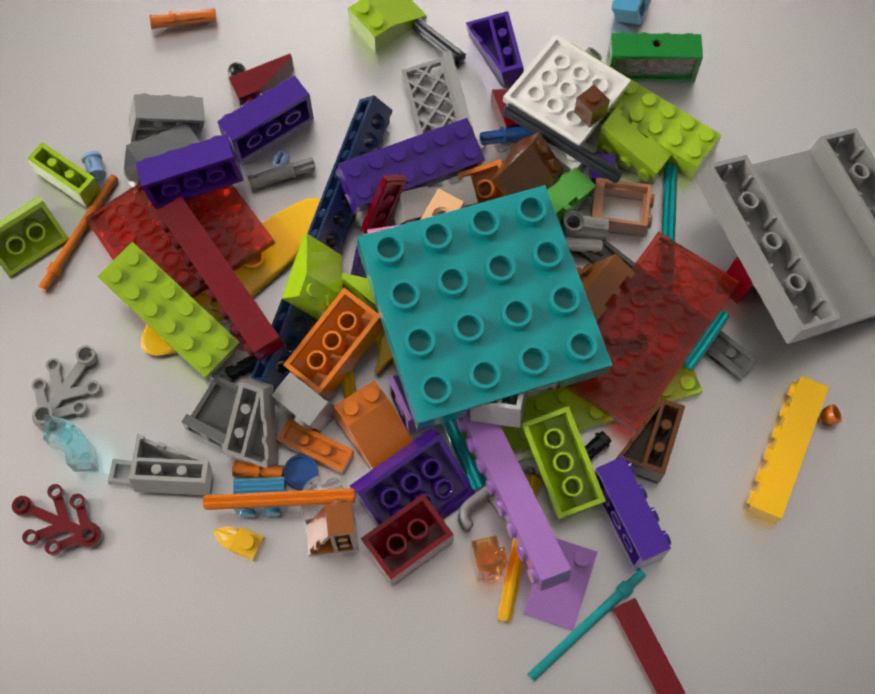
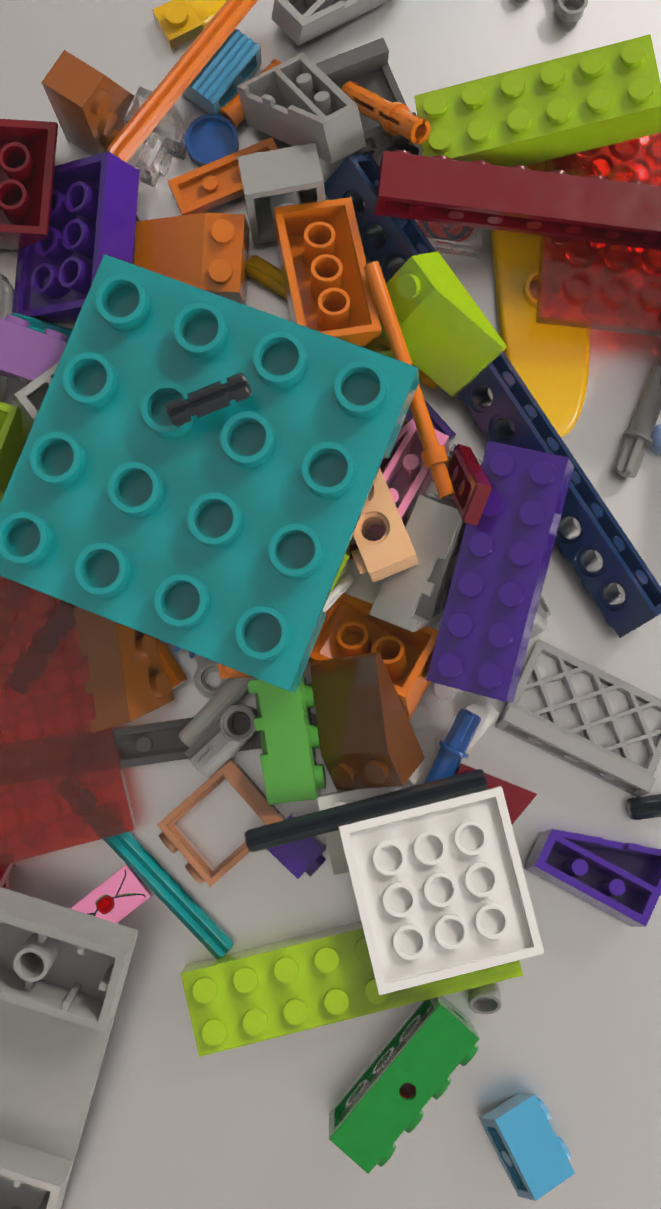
camera: 130 degrees right, 15 degrees up
reddish brown brick [574,85,610,128] -> none
lime wedge [597,107,672,185] -> none
none -> bright pink tile [70,864,152,923]
none -> black axle [166,373,252,426]
none -> orange pin [341,81,431,145]
none -> orange bar [363,261,455,499]

